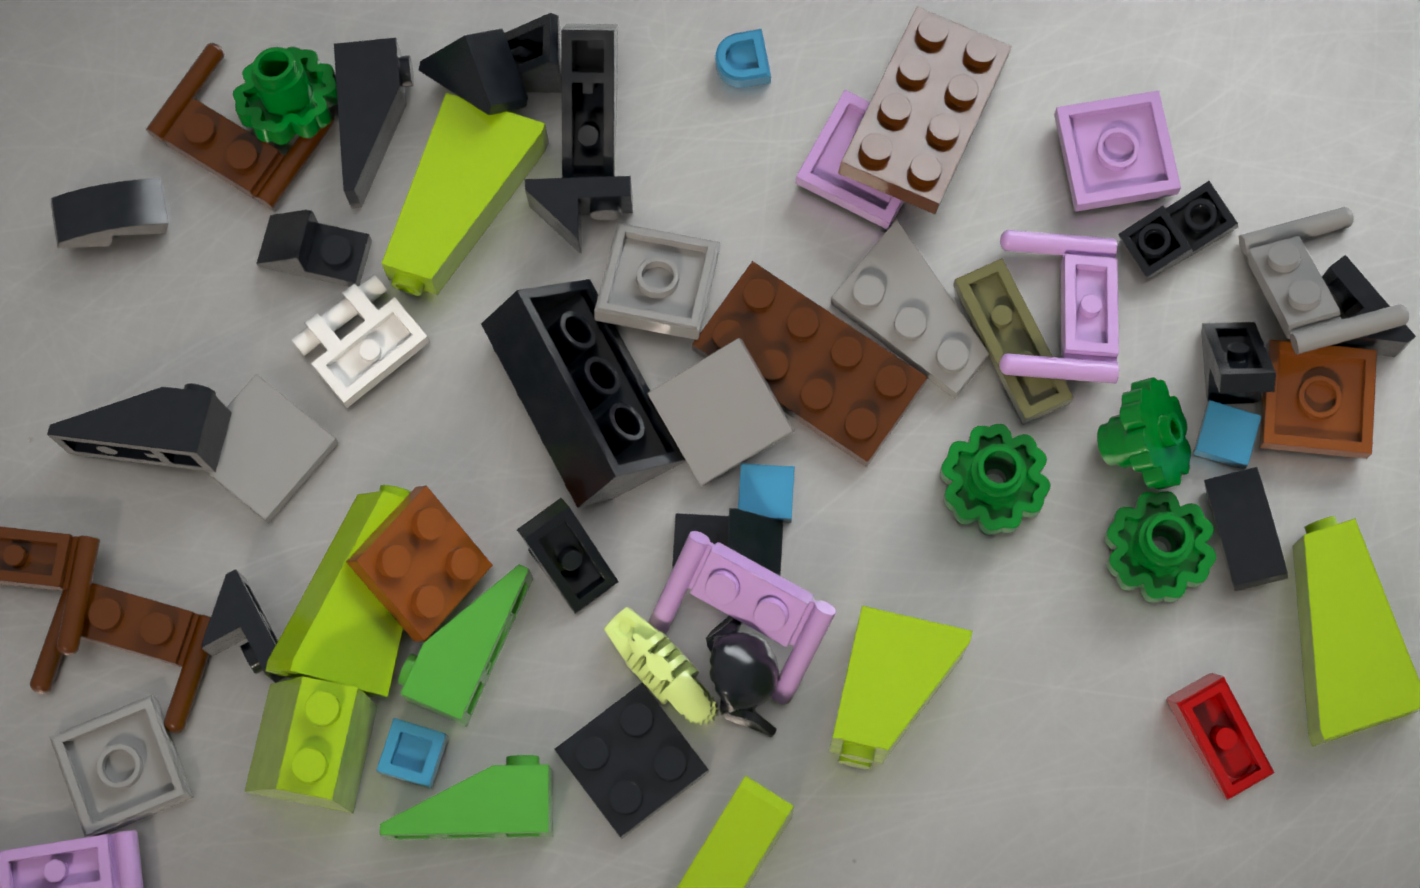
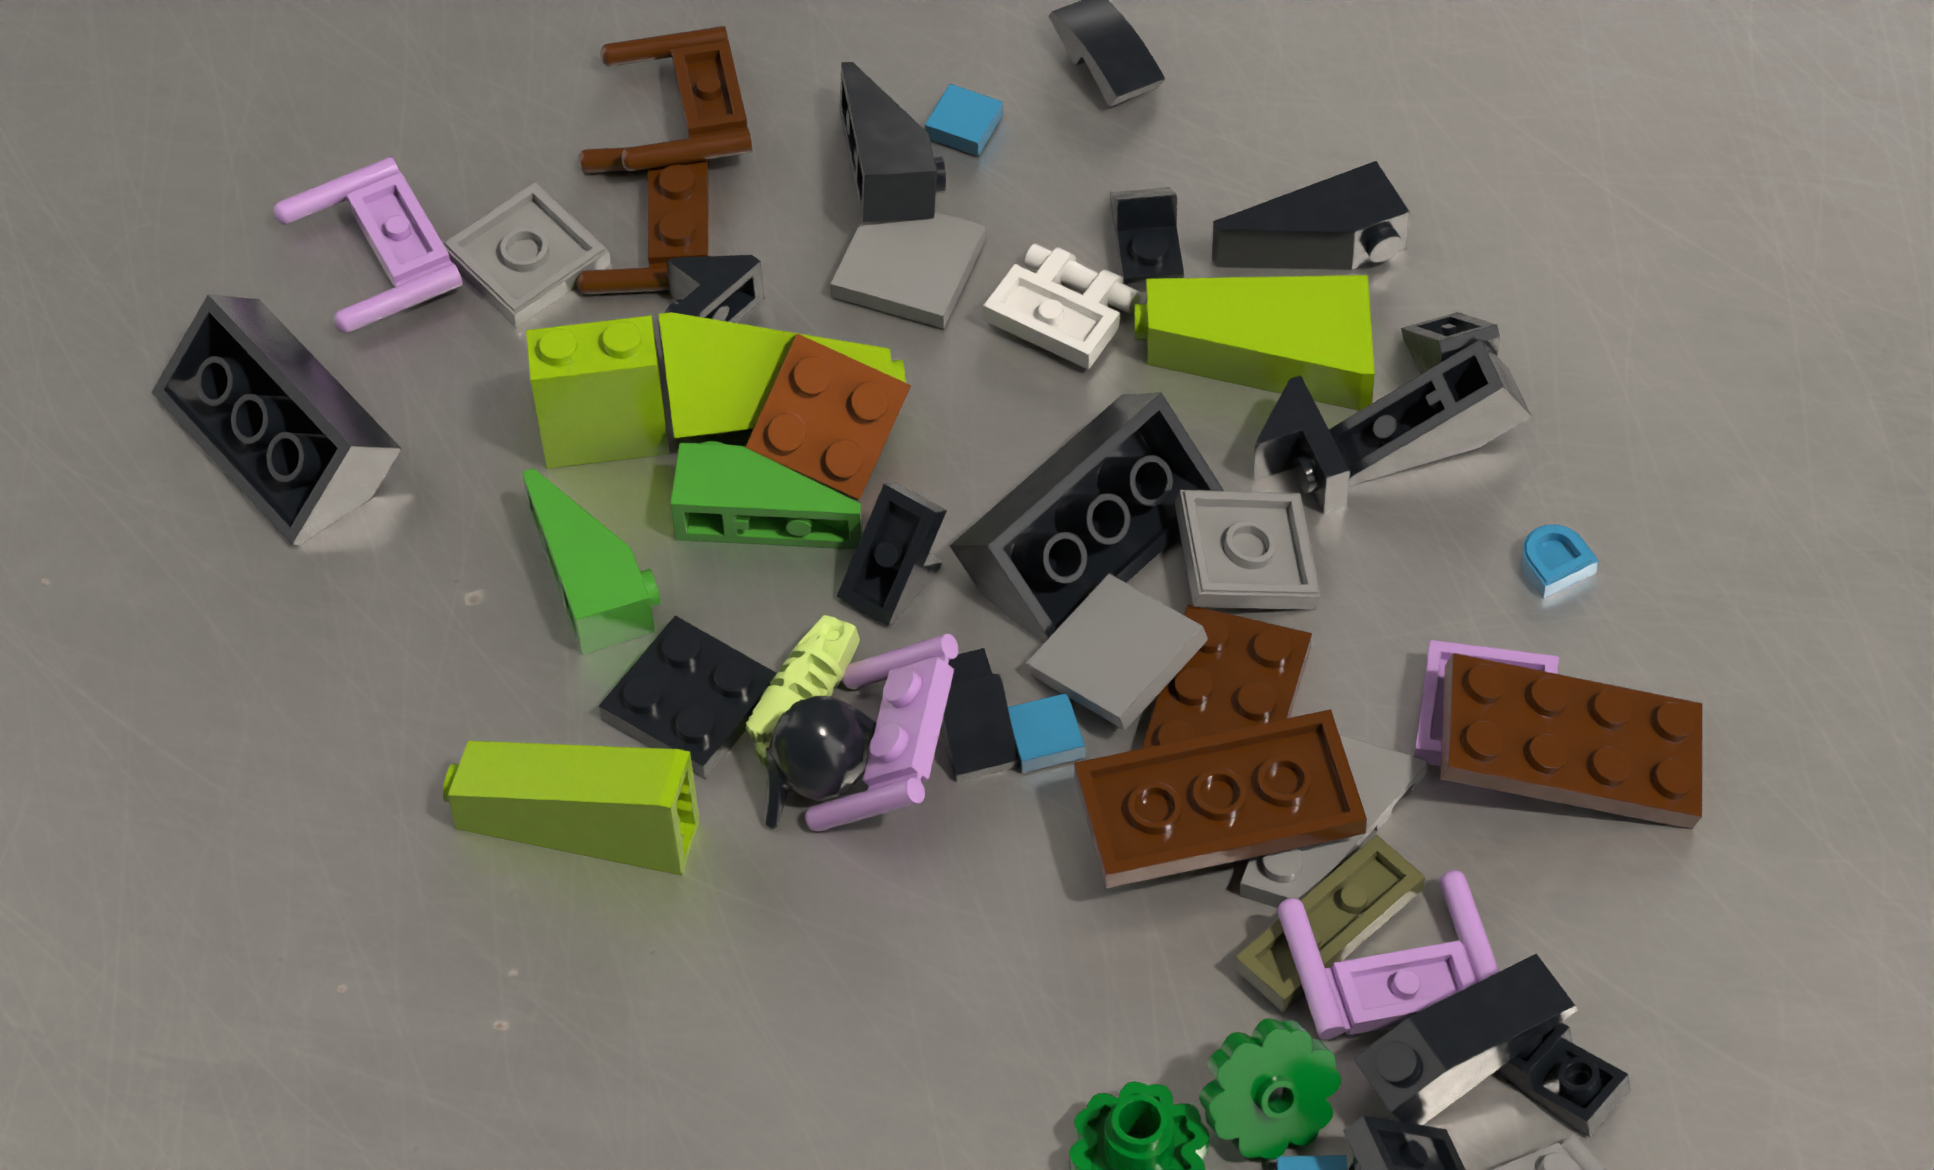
camera: 70 degrees right, 20 degrees down
reddish brown plate [146,43,334,209] -> none
green plant [233,47,338,145] -> none
dark azure plate [376,718,449,789] -> none
black slope [418,28,528,115] -> none
lime slope [829,606,973,769] -> none
green plant [940,424,1051,535] -> none
lavender plate [1054,90,1181,212] -> none
none -> dark azure tile [925,84,1003,157]
none -> reddish brown plate [1074,709,1367,888]
none -> black slope [1353,953,1578,1125]

